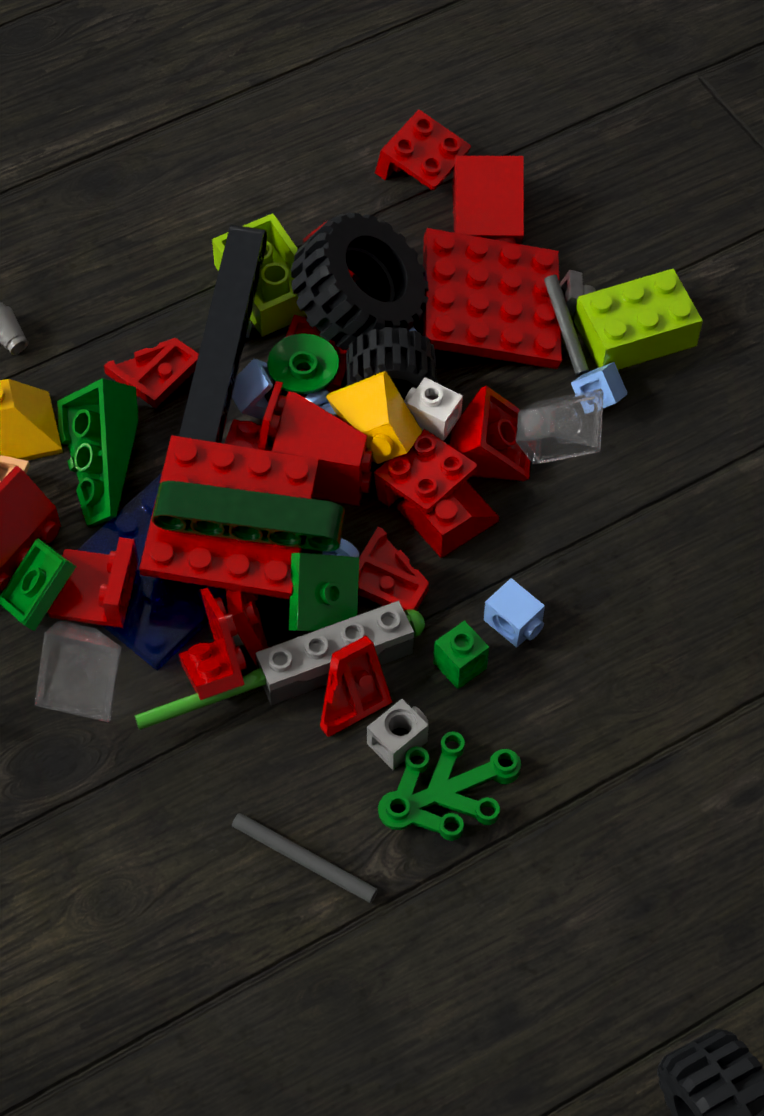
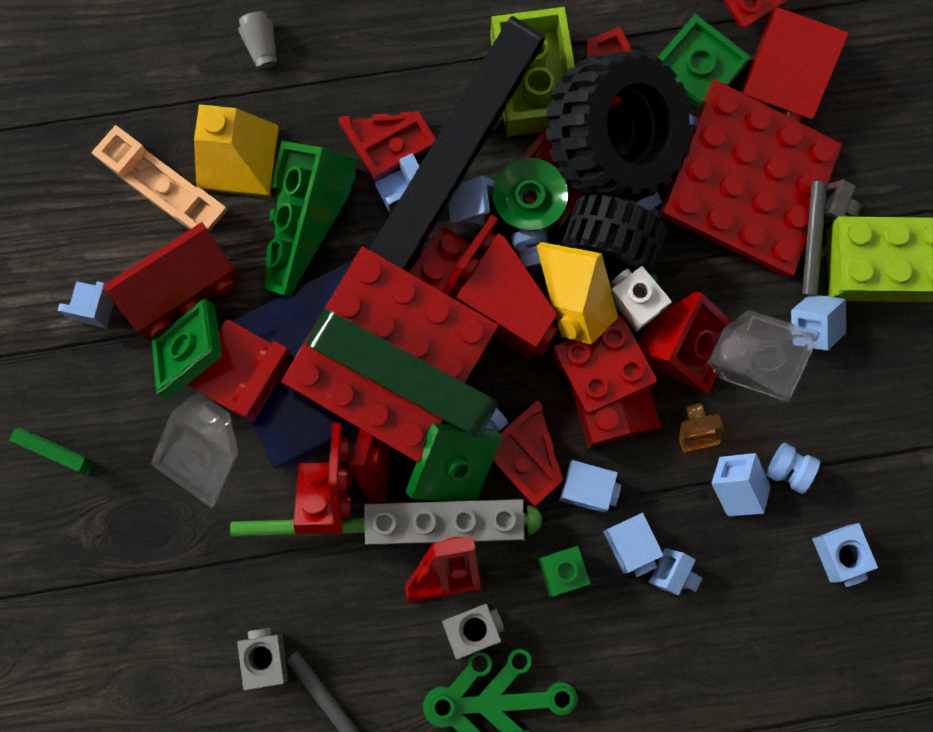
camera: 20 degrees right, 20 degrees up
none -> light grey brick [237,628,289,690]
none -> light blue panel [375,153,419,214]
none -> light blue brick [559,460,621,513]
none -> light blue tile [648,548,703,595]
none -> green plate [658,14,752,110]
none -> clear orange tile [679,403,723,453]
none -> light blue panel [711,453,771,516]
none -> light blue wheel [766,442,820,494]
none -> light blue brick [812,523,878,587]

